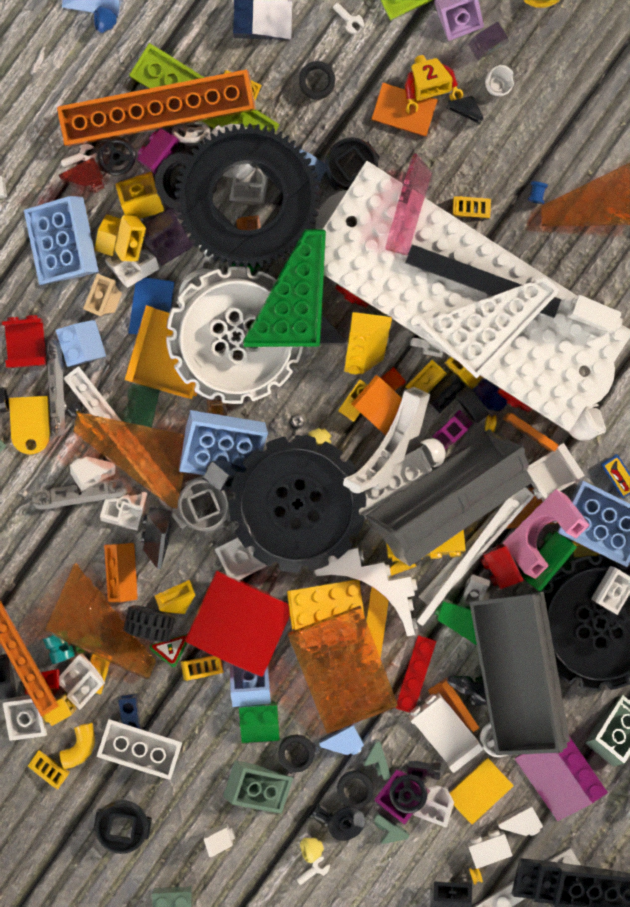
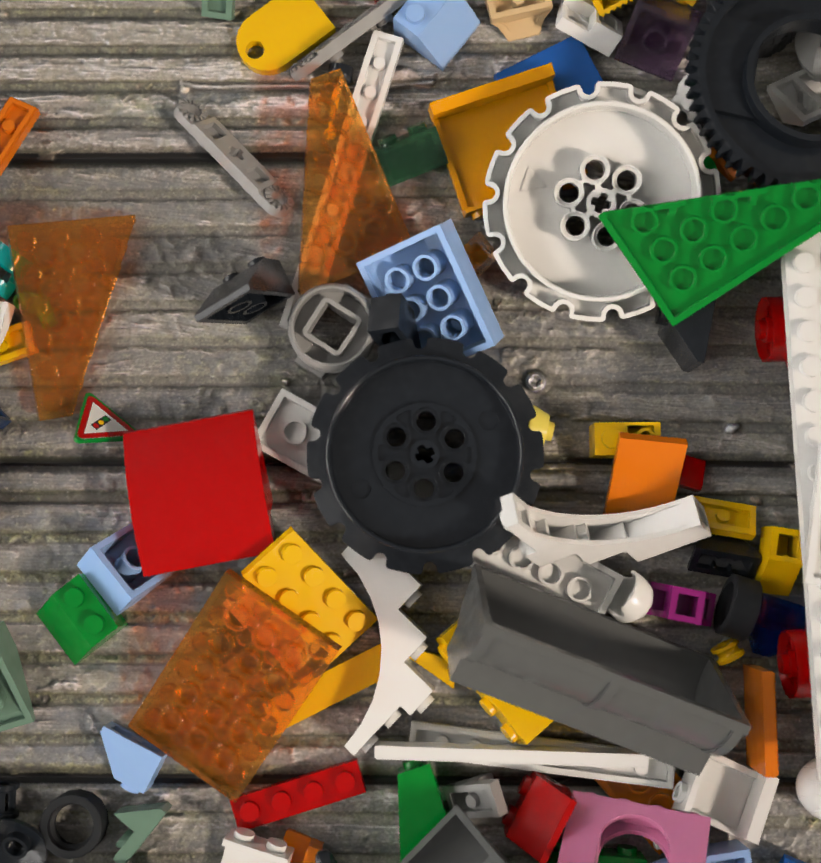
camera: 65 degrees right, 5 degrees down
white slope [70,457,115,491] -> none
white slope [100,492,148,531] -> none
orange panel [104,543,138,602] -> none
black tyre [123,605,175,642] -> none
yellow slope [155,580,195,614] -> none
yellow slope [181,655,224,681] -> none
black tyre [278,734,315,773] -> none
yellow slope [344,312,392,374] -> none
white plate [410,338,443,358] -> none

